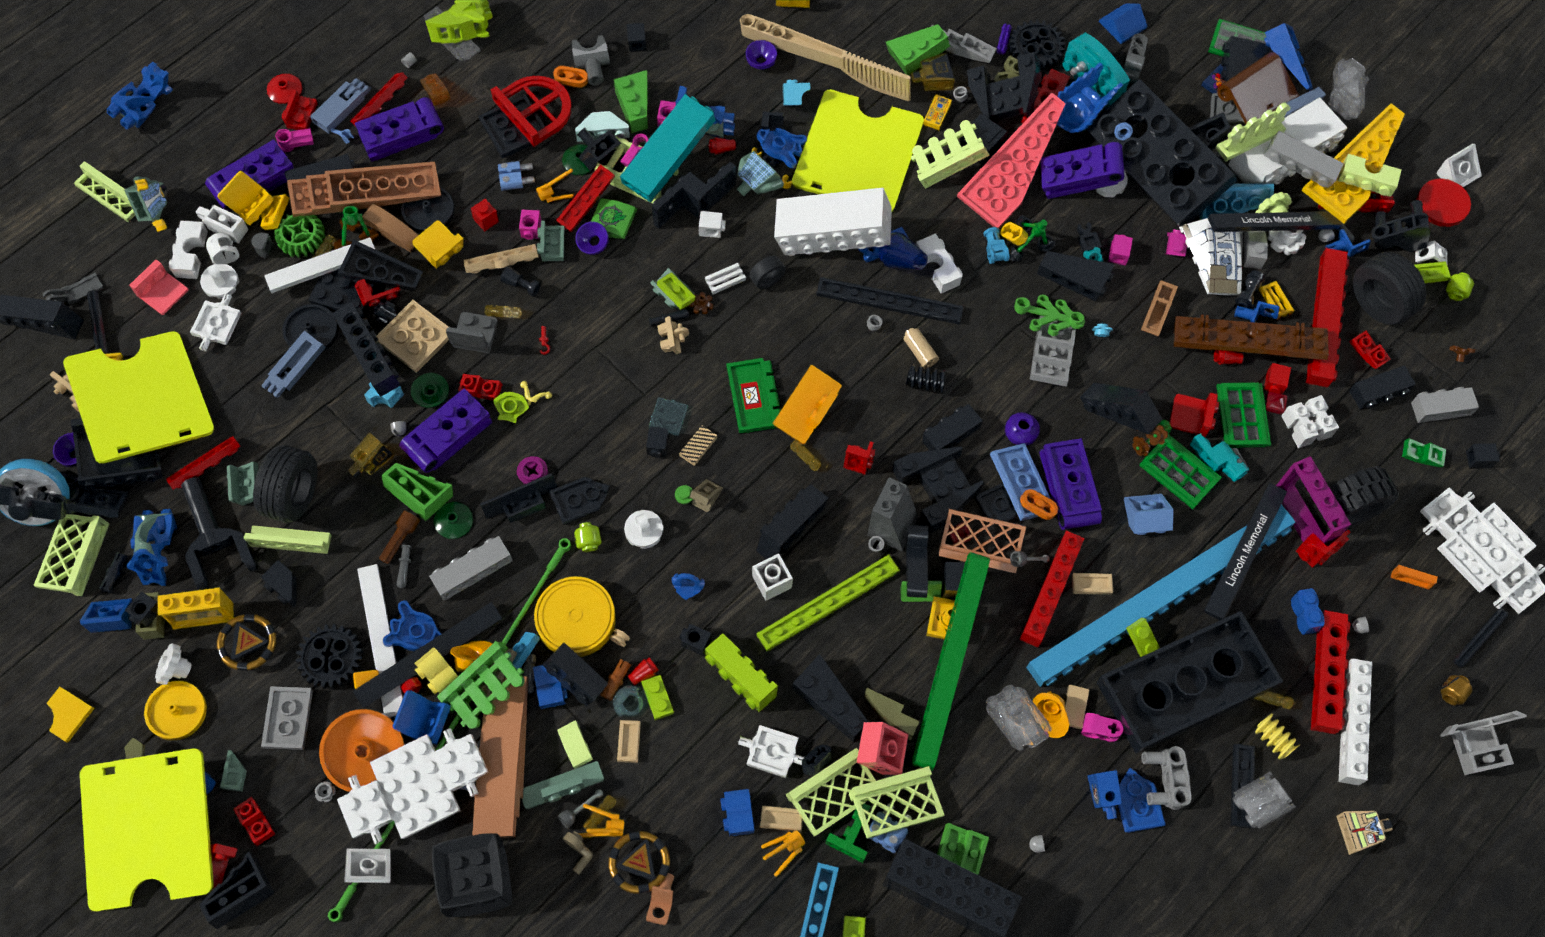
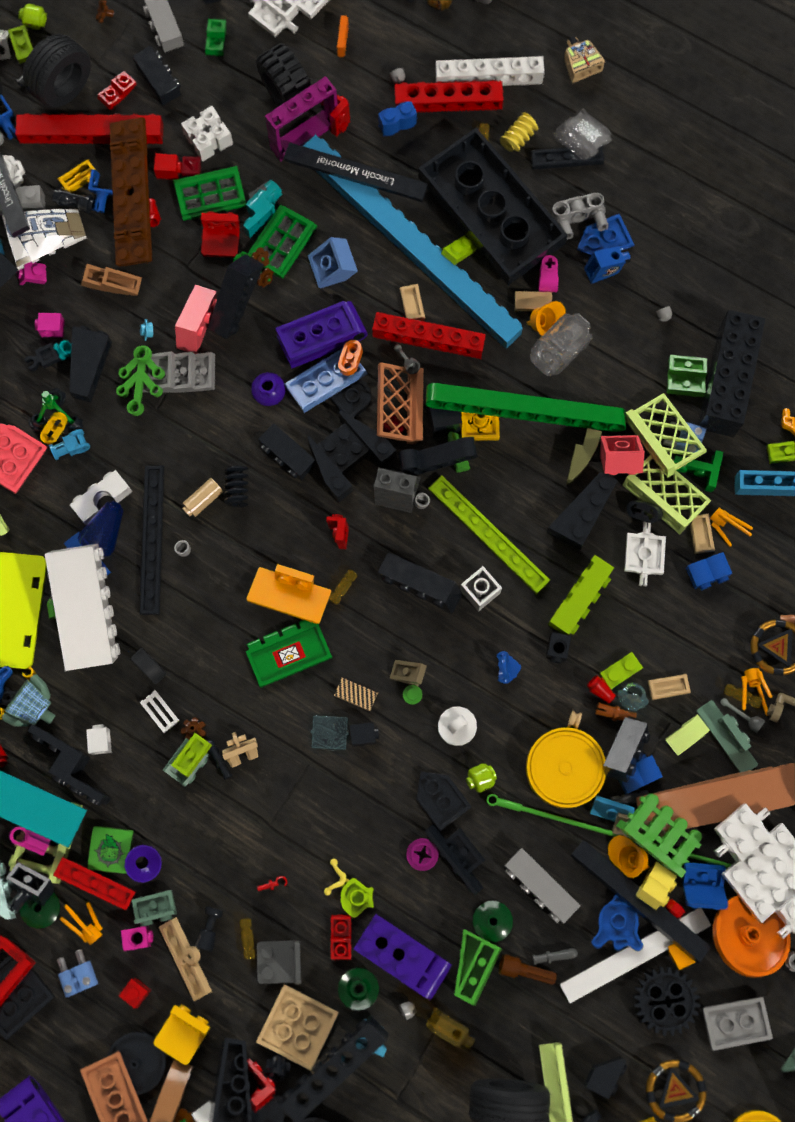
camera: 100 degrees left, 10 degrees up
none -> coral wedge [175,285,217,354]

